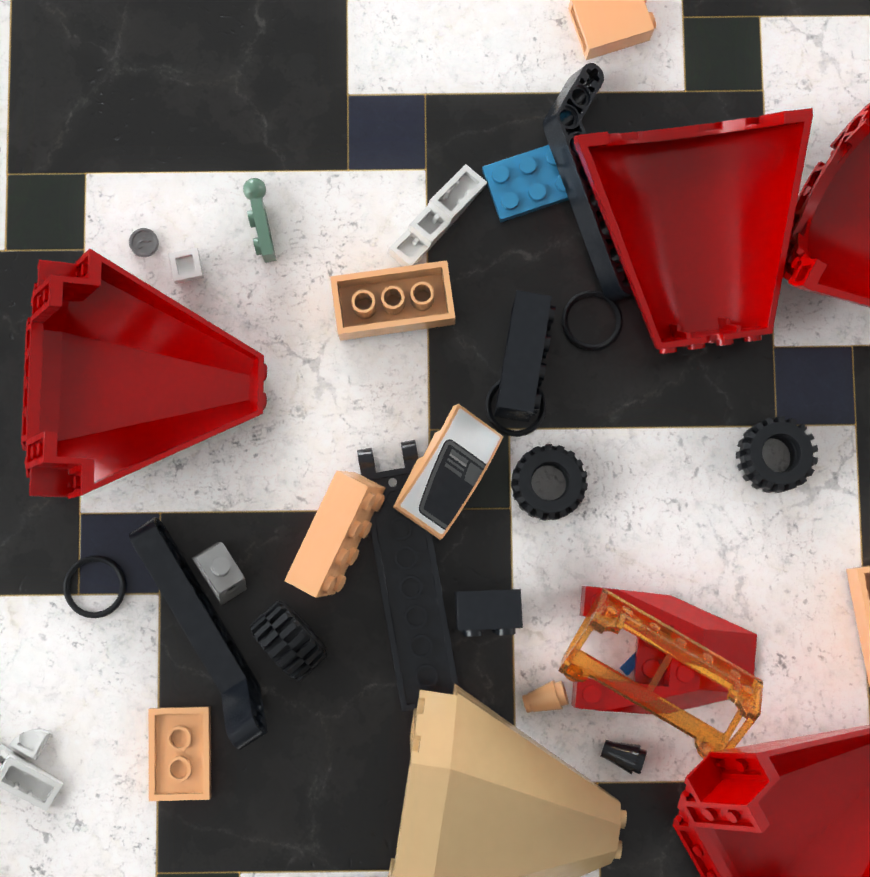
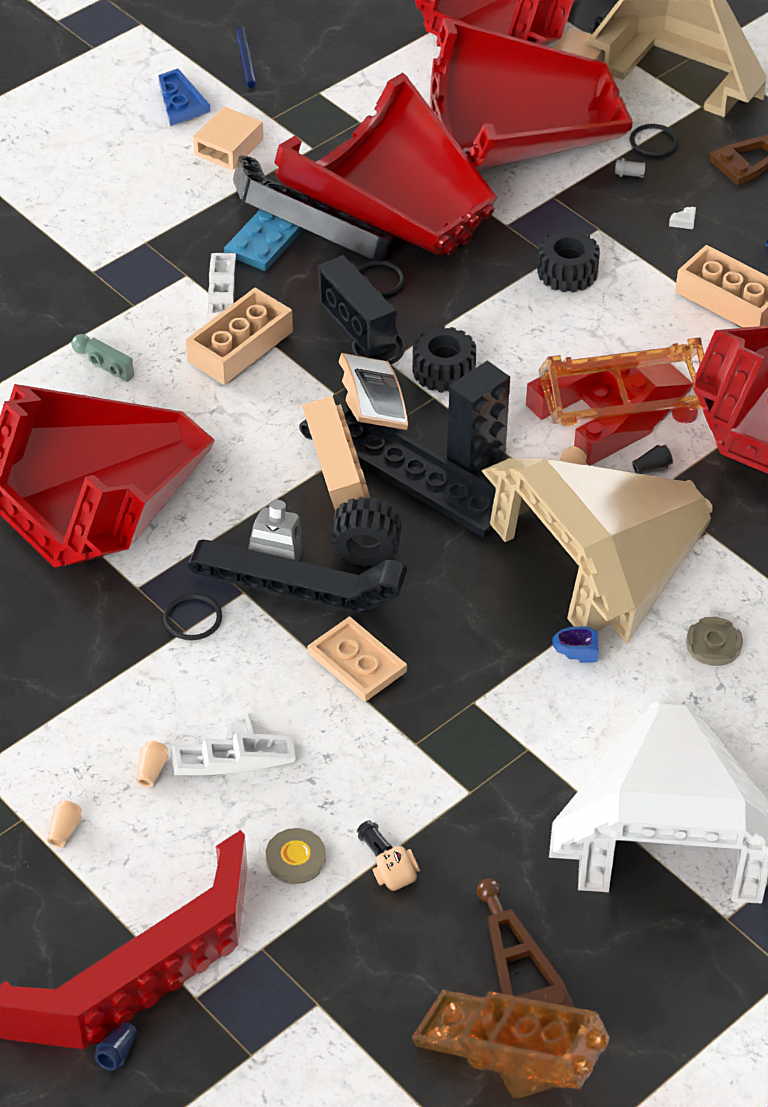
camera: 40 degrees left, 35 degrees down
none -> red piece [672,402,698,423]

